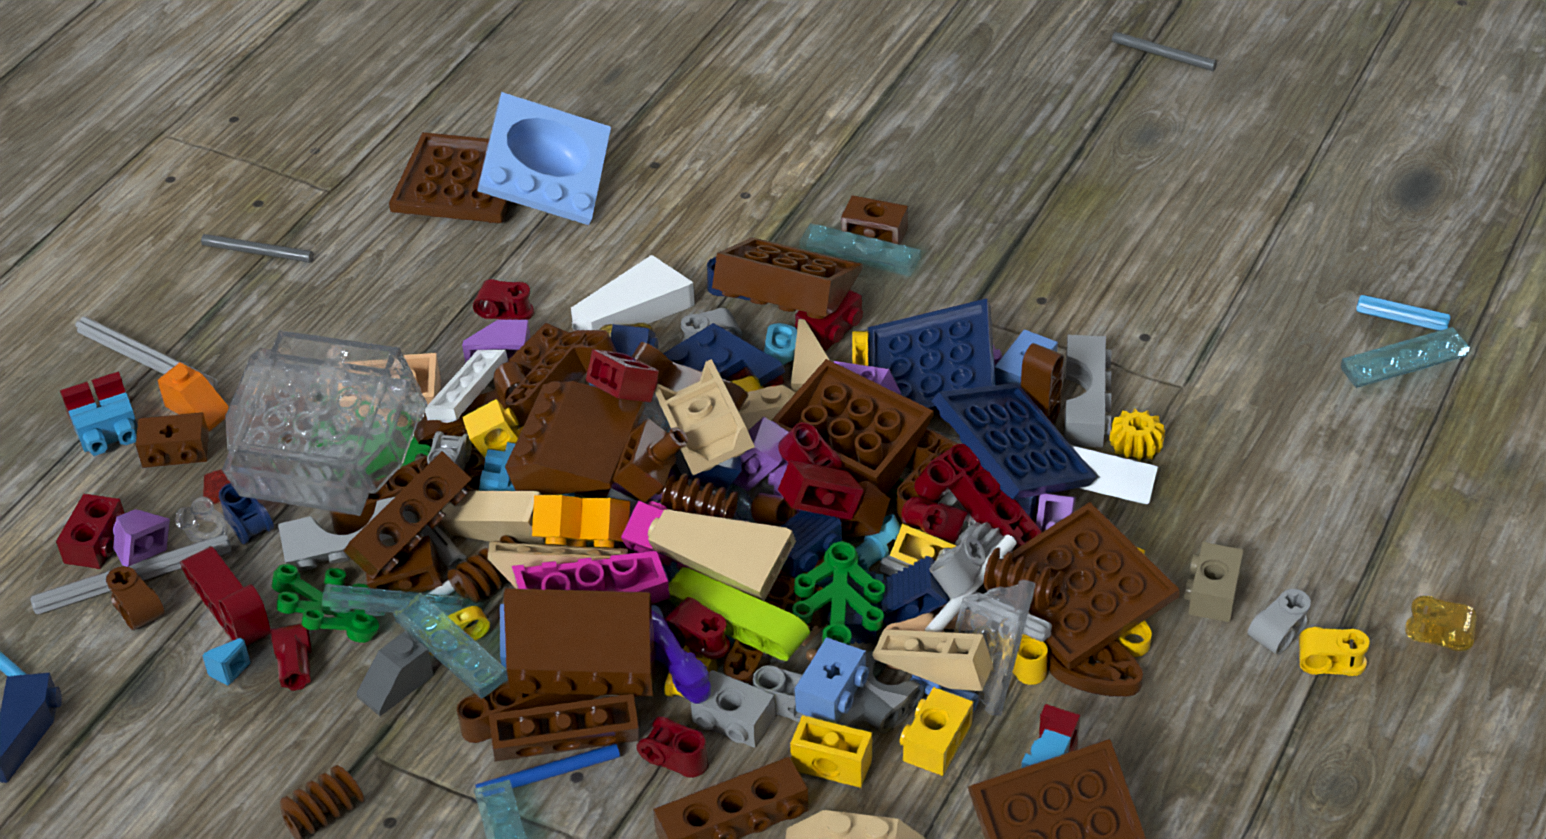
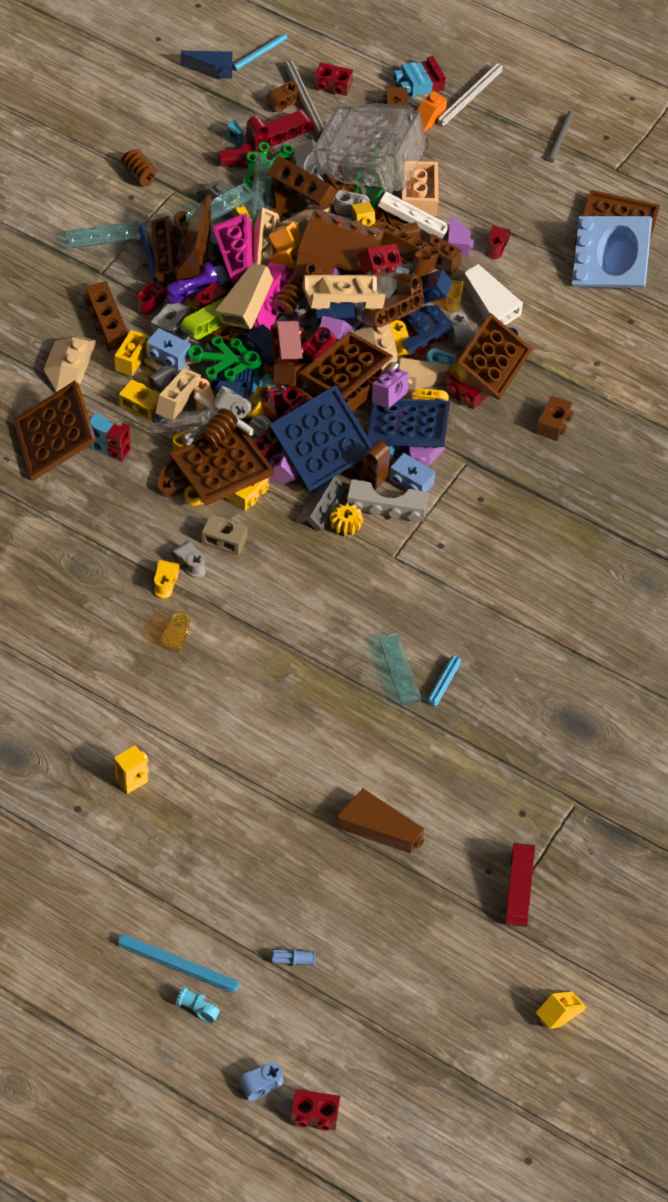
camera: 90 degrees right, 10 degrees up
medium lavender slope [113,509,170,567] -> none
clear light blue plate [799,223,921,277] -> none

